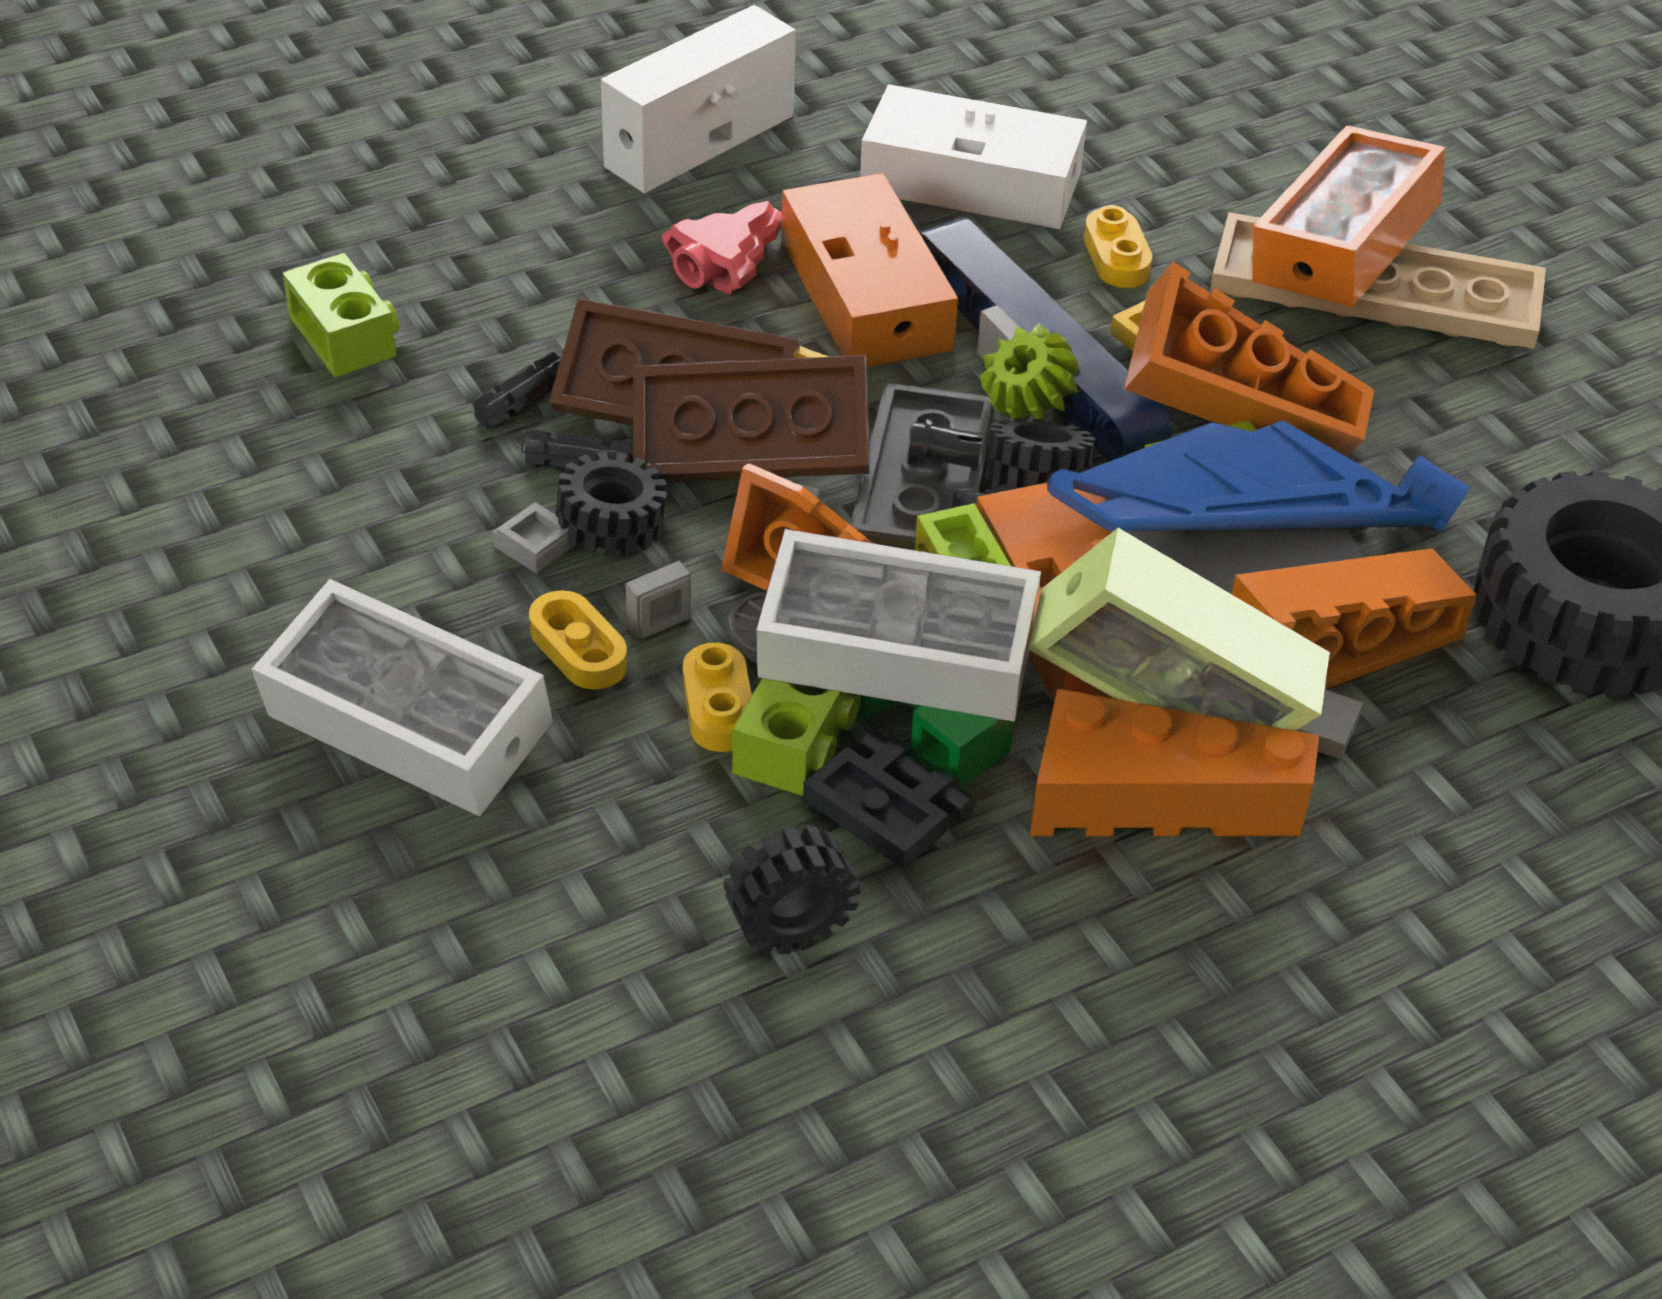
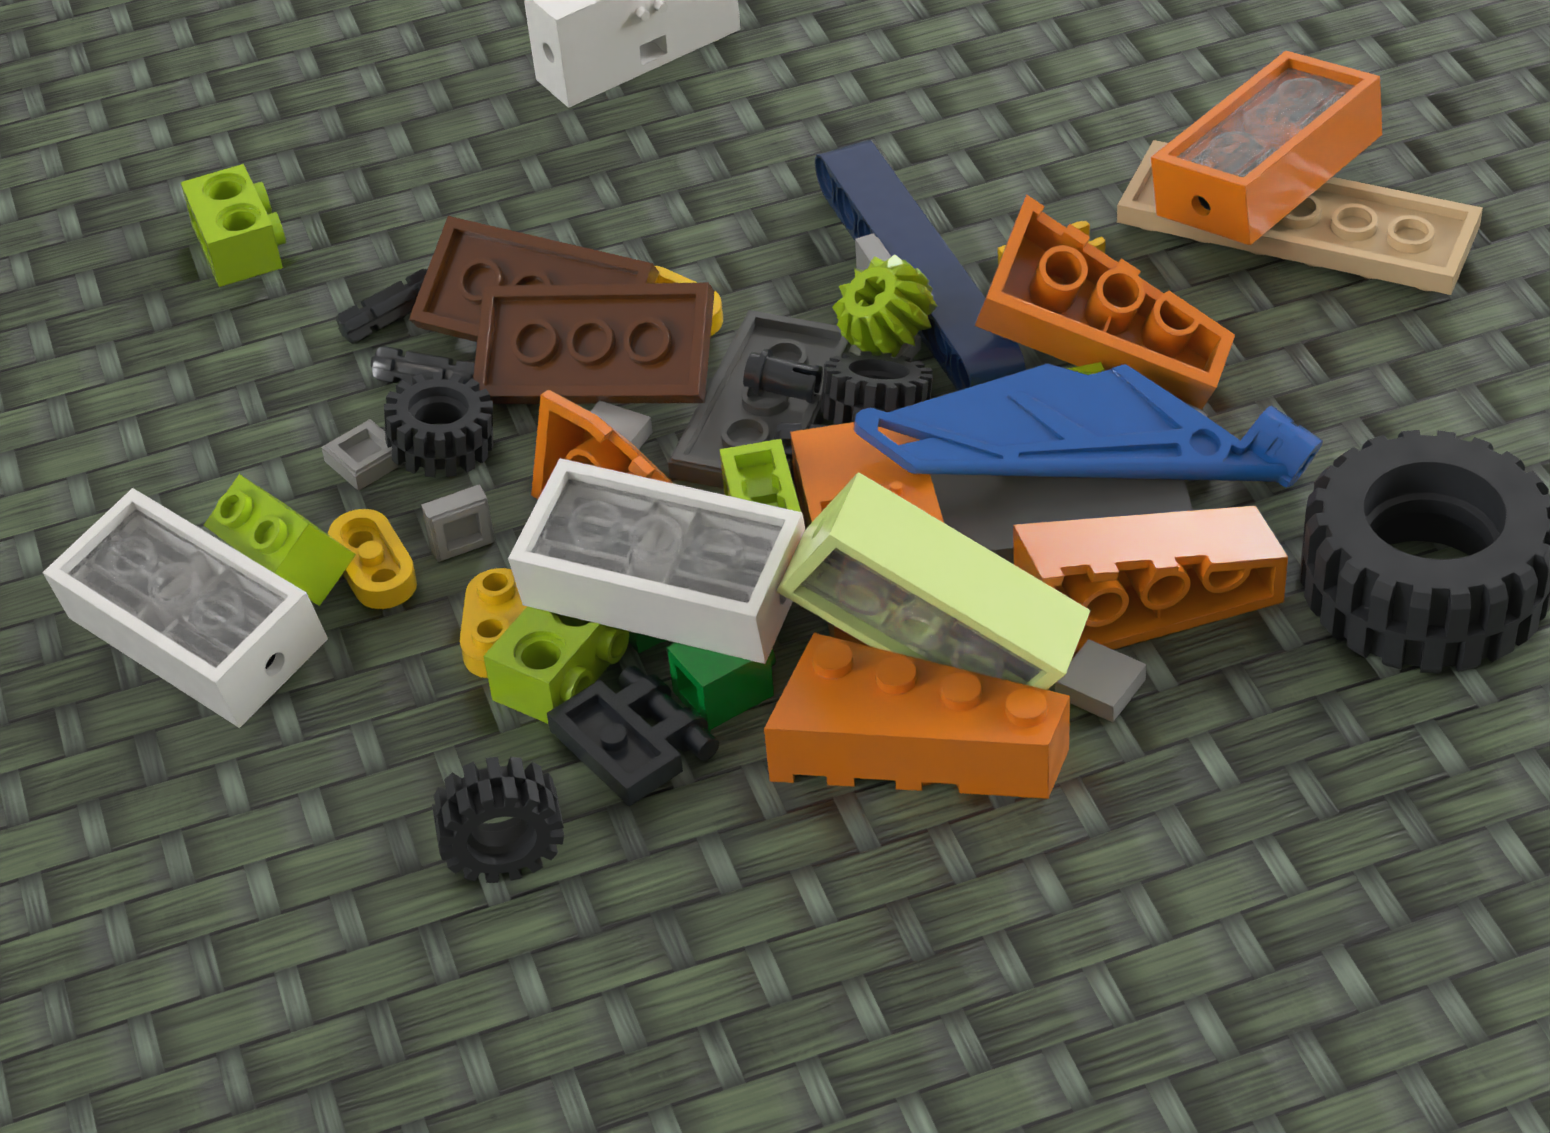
camera: 15 degrees right, 0 degrees up
coral rock [662,201,782,295] -> none
brick [781,173,958,367] -> none
white brick [860,84,1087,229] -> none
yellow plate [1084,205,1153,288] -> none
none -> lime brick [204,474,356,606]

